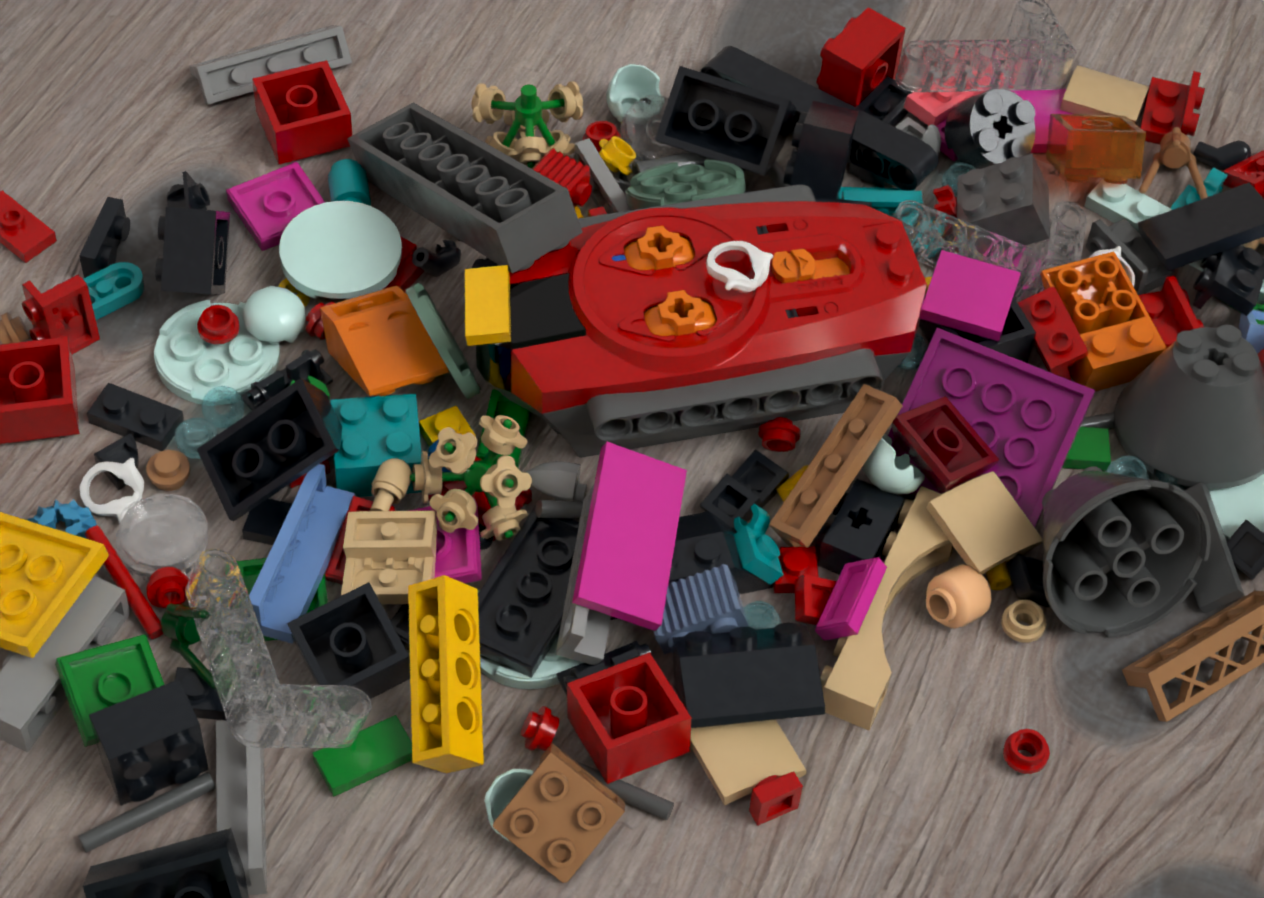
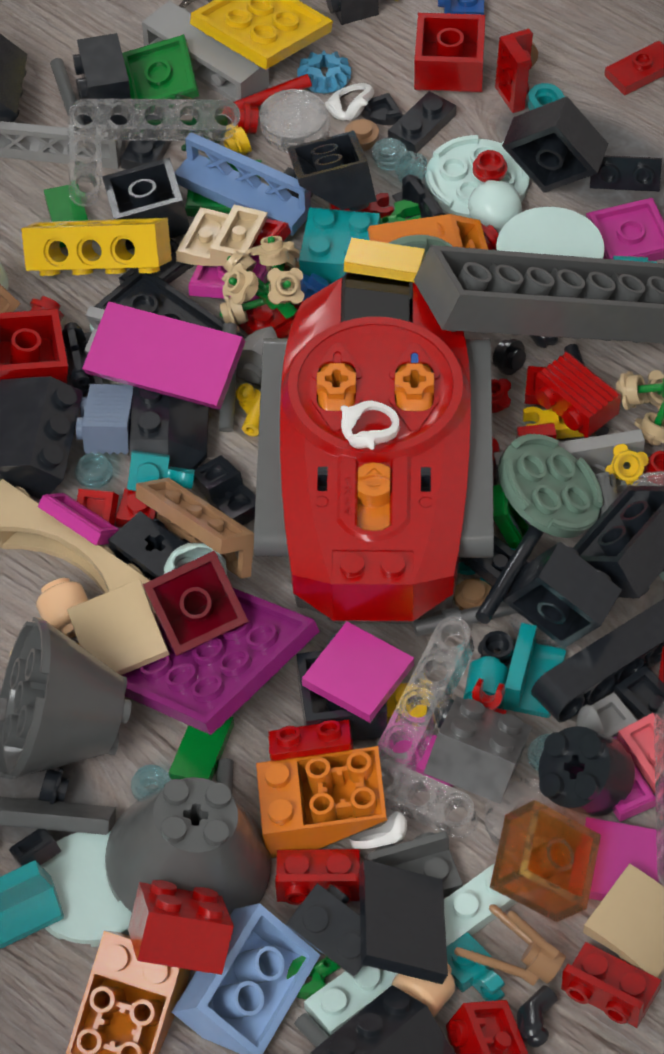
camera: 110 degrees right, 0 degrees up
black plate [79,197,130,278] -> none
tan cylinder [370,458,412,511] -> none

